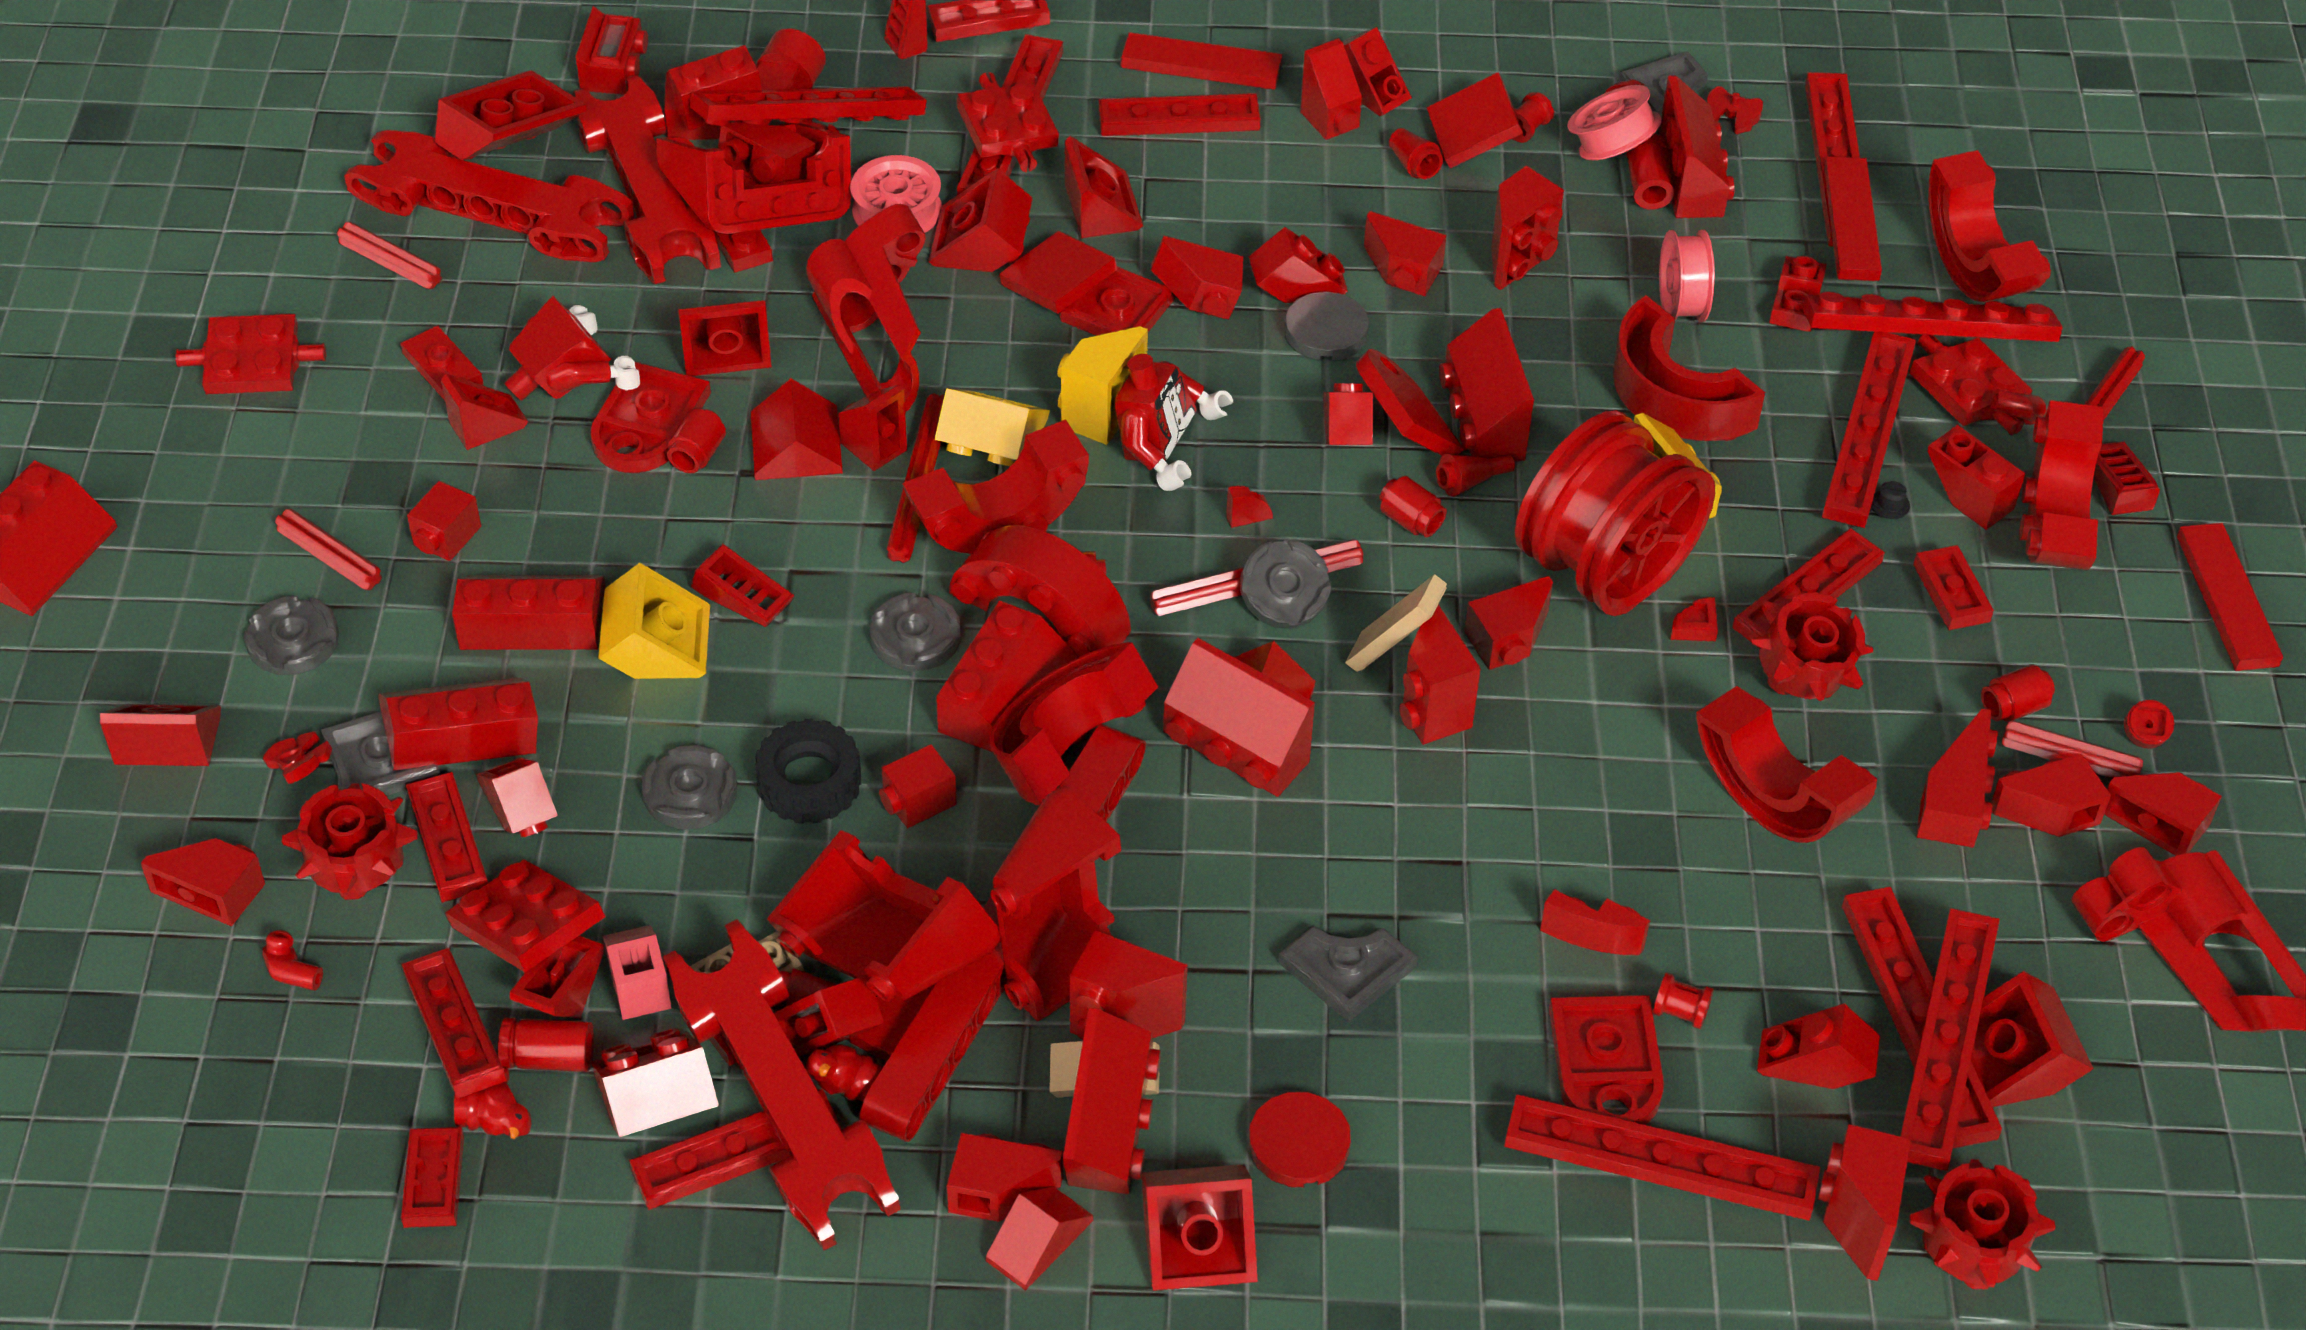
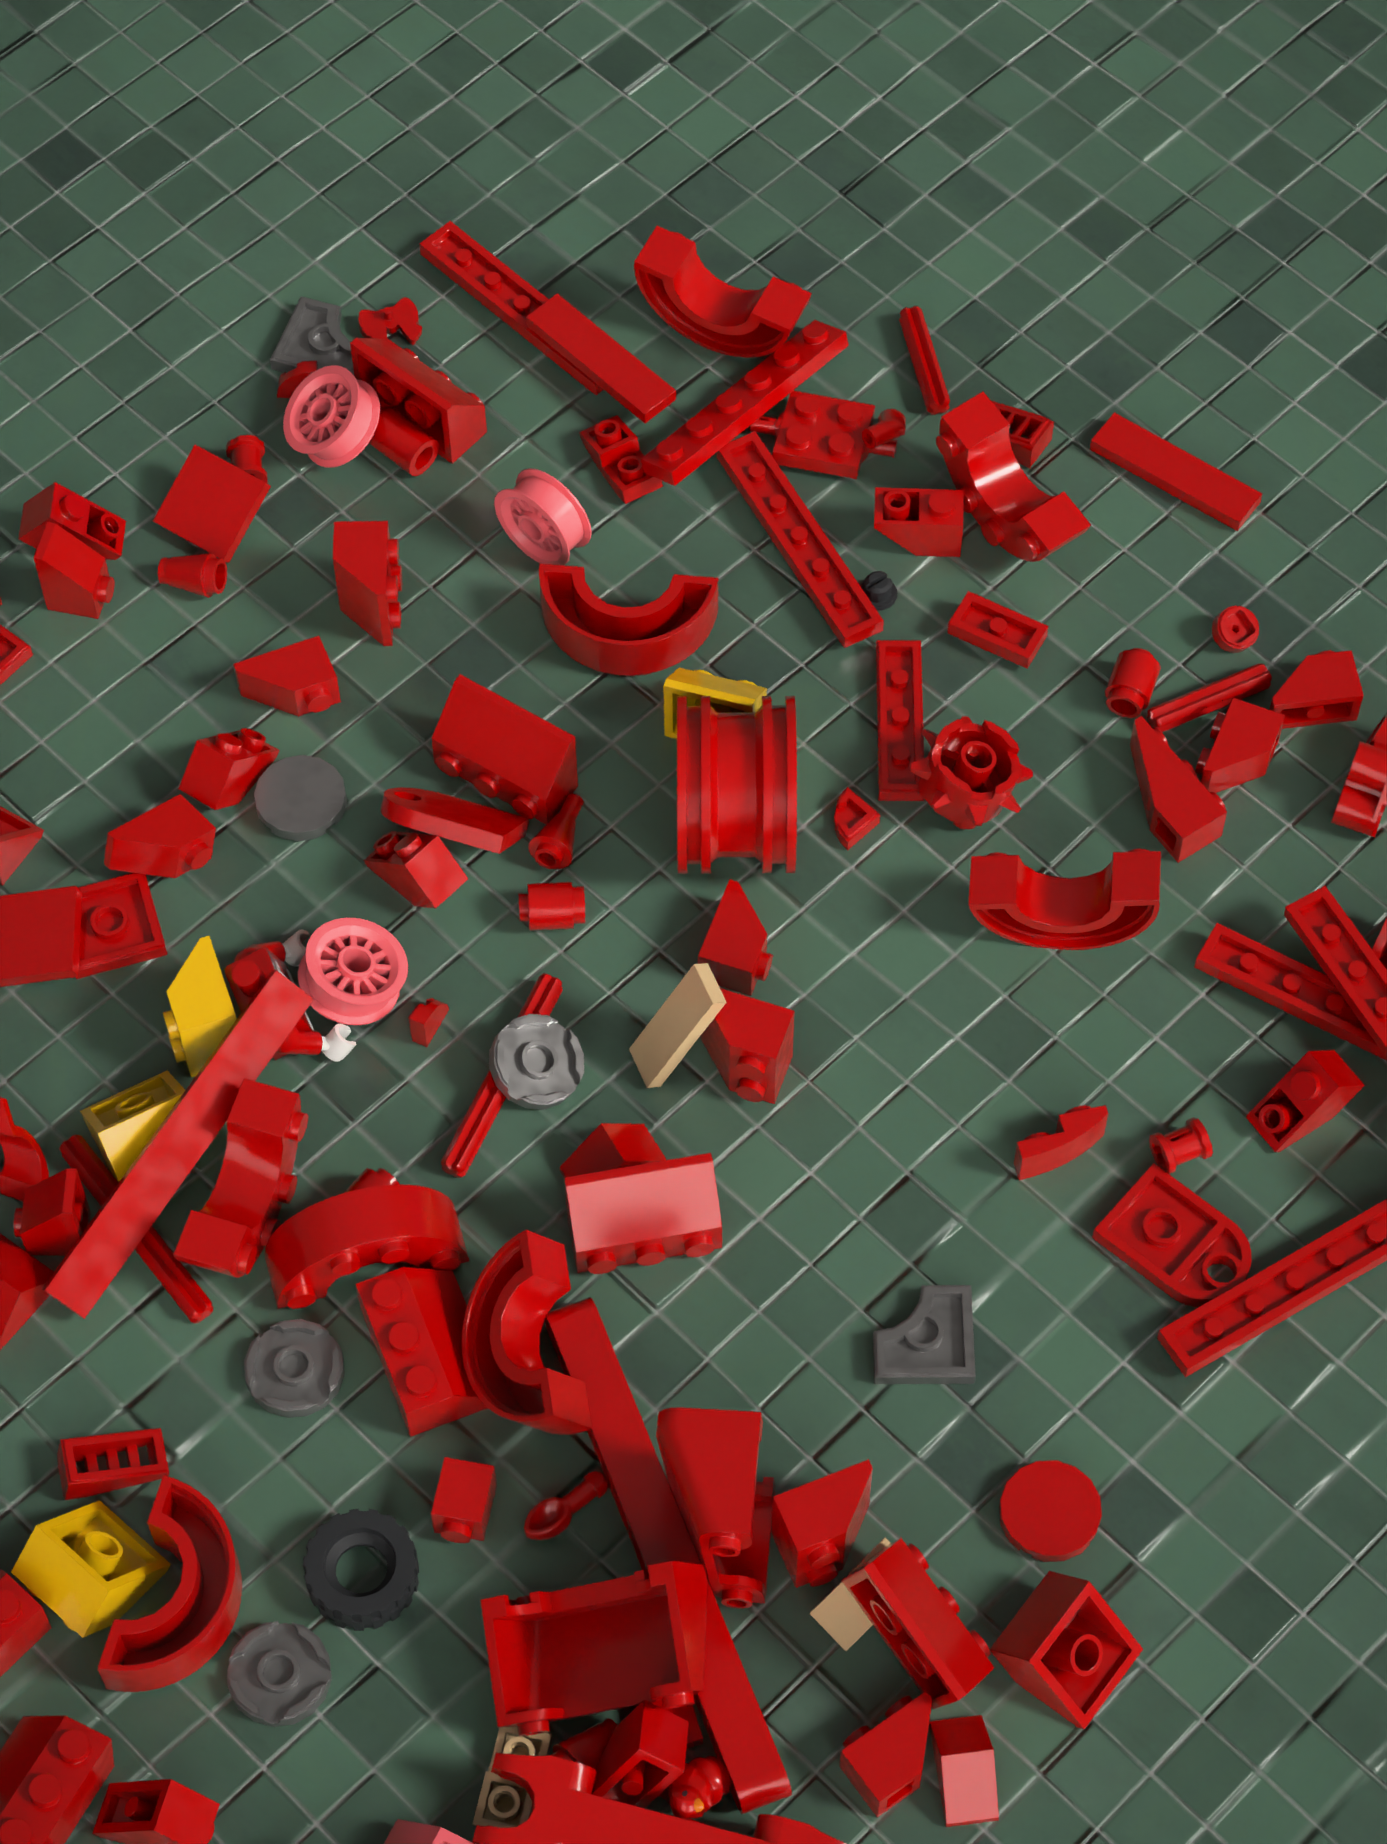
camera: 45 degrees left, 10 degrees up
none -> tile [42,970,314,1319]
none -> red brick [97,1475,242,1692]
none -> coral wheel [298,918,408,1025]
none -> red piece [524,1471,609,1540]

